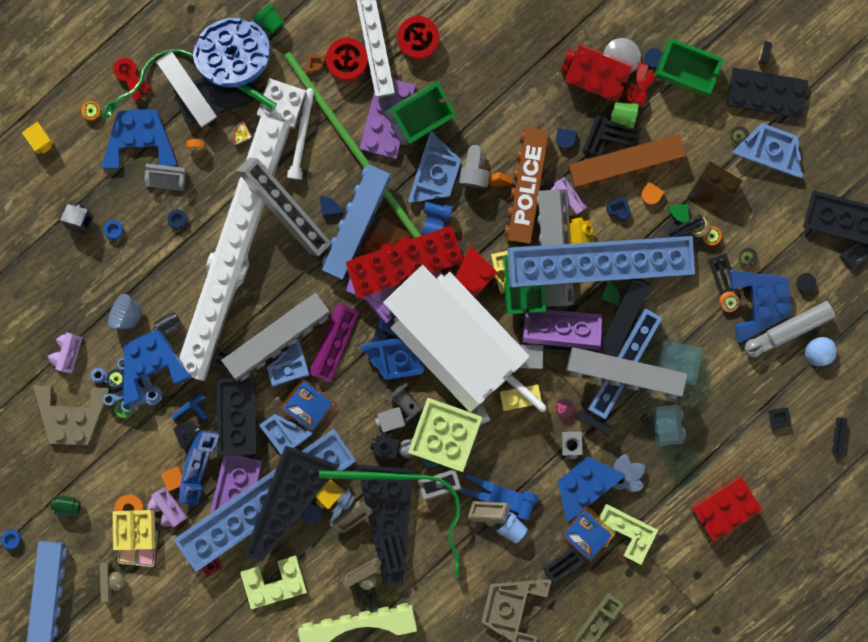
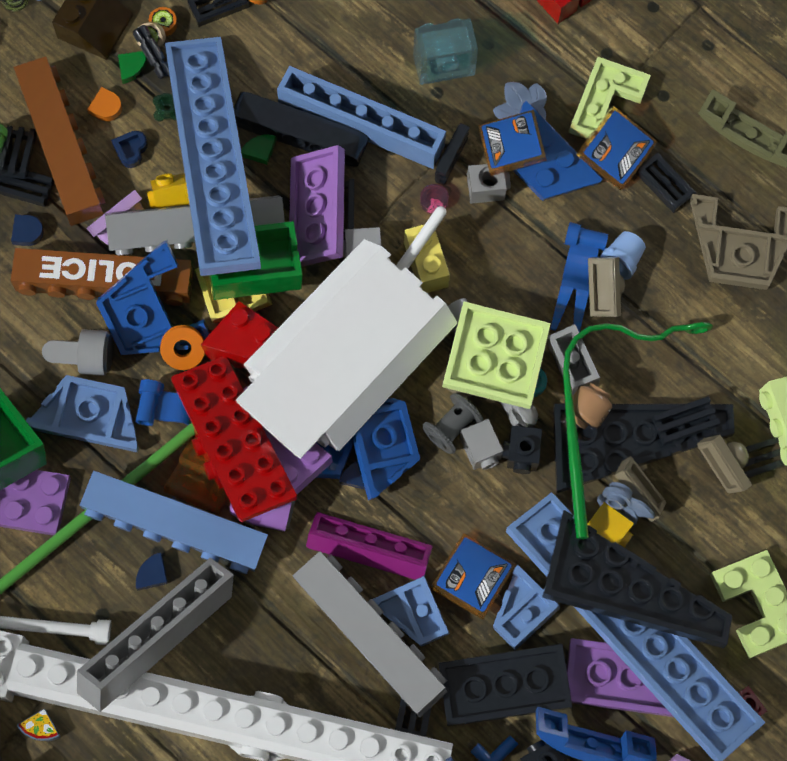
camera: 95 degrees left, 15 degrees down
dark blue tile [301,504,323,526] -> none
orange tile [488,172,512,186] -> none
light grey brick [566,347,687,399] -> none
clear light blue brick [657,341,703,386] -> none
none -> blue wing [96,240,210,355]
none -> clear green plate [153,93,176,122]
none -> orange piece [160,325,205,370]
none -> slope [478,110,547,176]
none -> medium nougat head [573,383,612,429]

